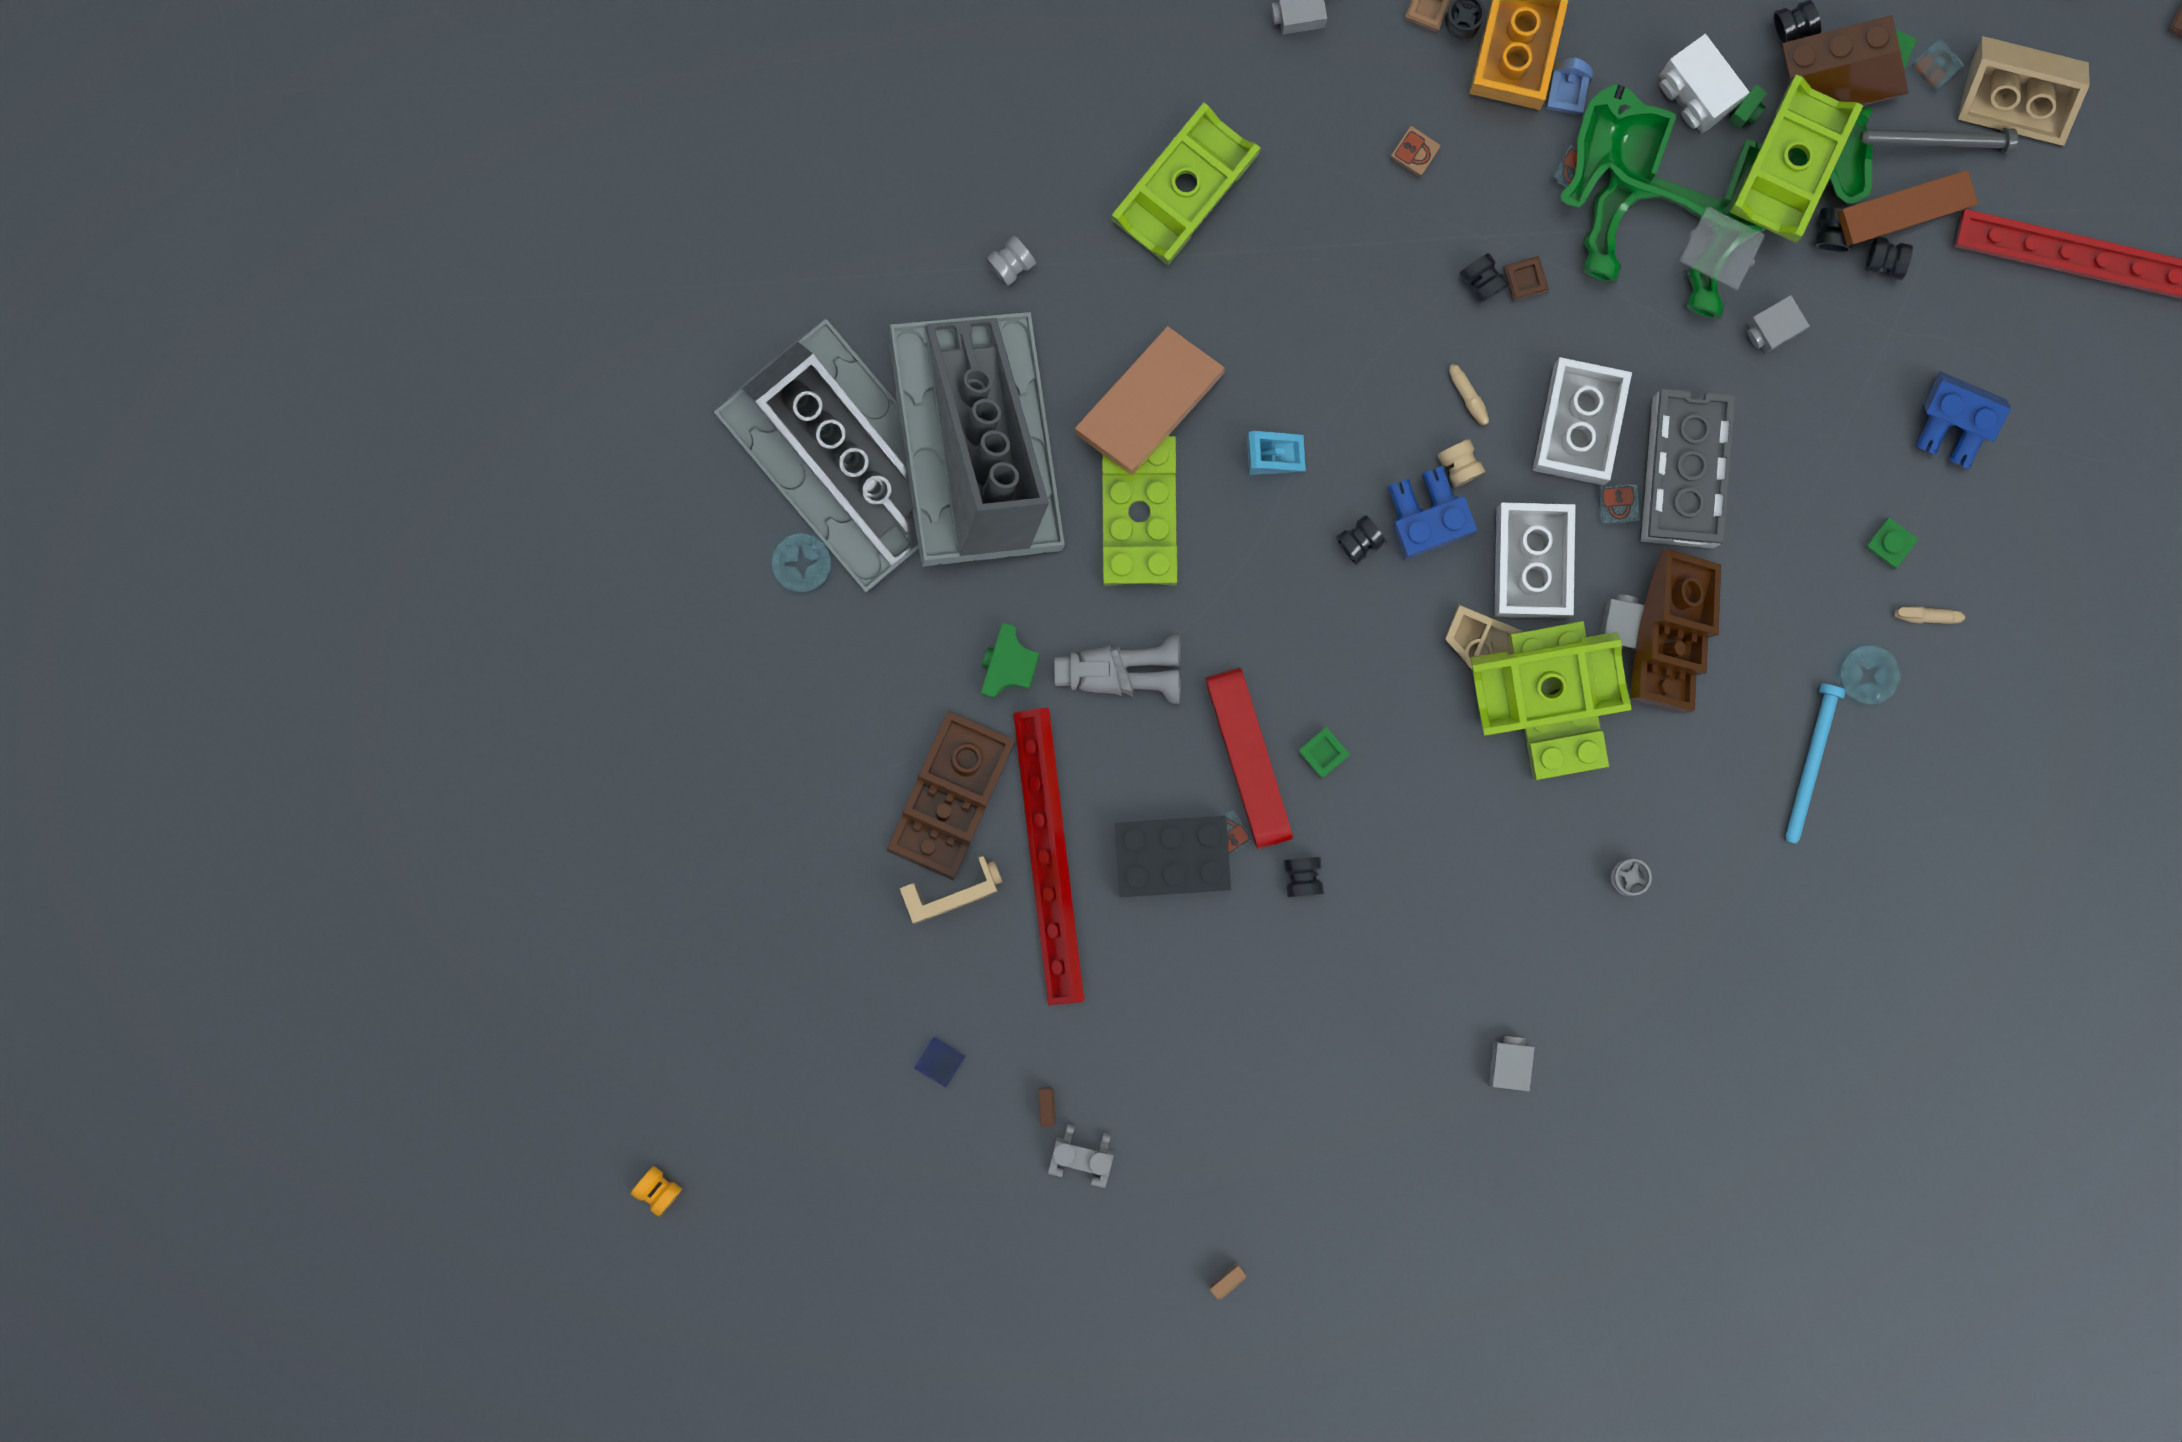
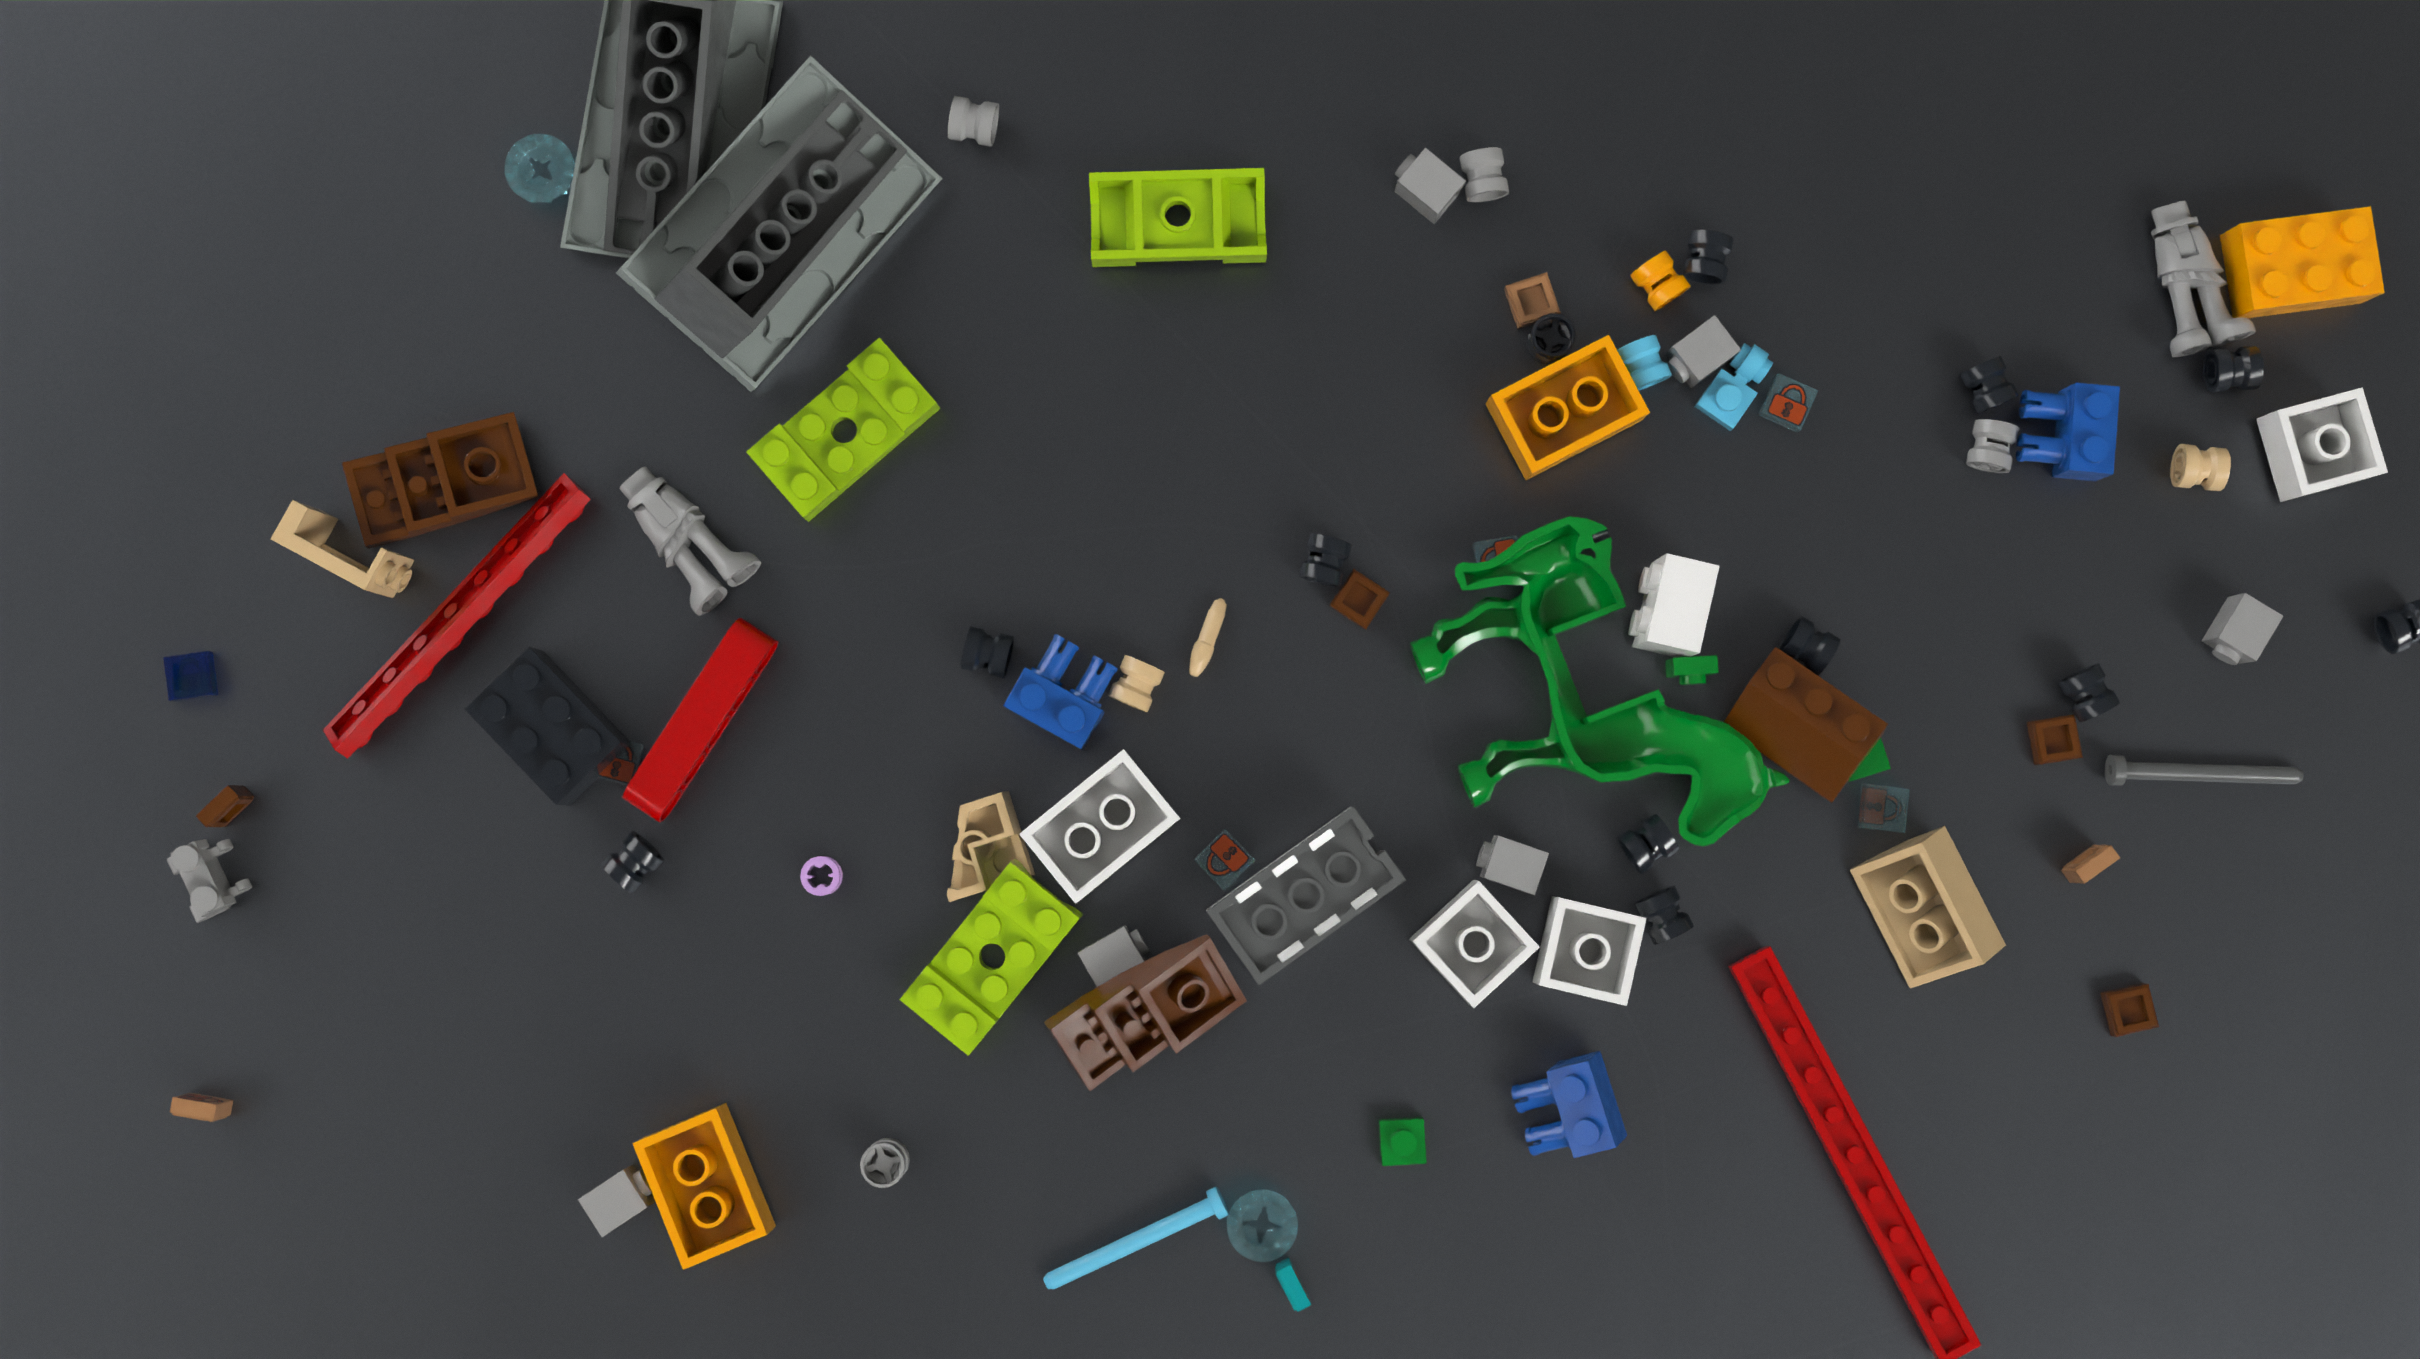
camera: 50 degrees right, 0 degrees up
green brick [981,622,1040,700] -> none
nougat tile [1075,326,1225,476] -> none
medium azure slope [1247,431,1306,475] -> none
green plate [1298,727,1350,779] -> none
tile [1390,126,1441,178] -> none
lime piece [1470,632,1632,736] -> none
white brick [1532,357,1632,486] -> none
medium blue tile [1546,58,1594,116] -> none
clear piece [1680,206,1765,290] -> none
lime piece [1730,74,1863,243] -> none
dark orange tile [1837,170,1978,246] -> none
dark grey bar [1860,128,2018,154] -> none
tan piece [1894,606,1966,624] -> none
none -> light orange brick [632,1103,776,1270]
none -> lavender bush [800,856,843,896]
none -> teal tile [1275,1257,1311,1312]
none -> white brick [1409,880,1540,1008]
none -> white brick [1532,896,1647,1006]

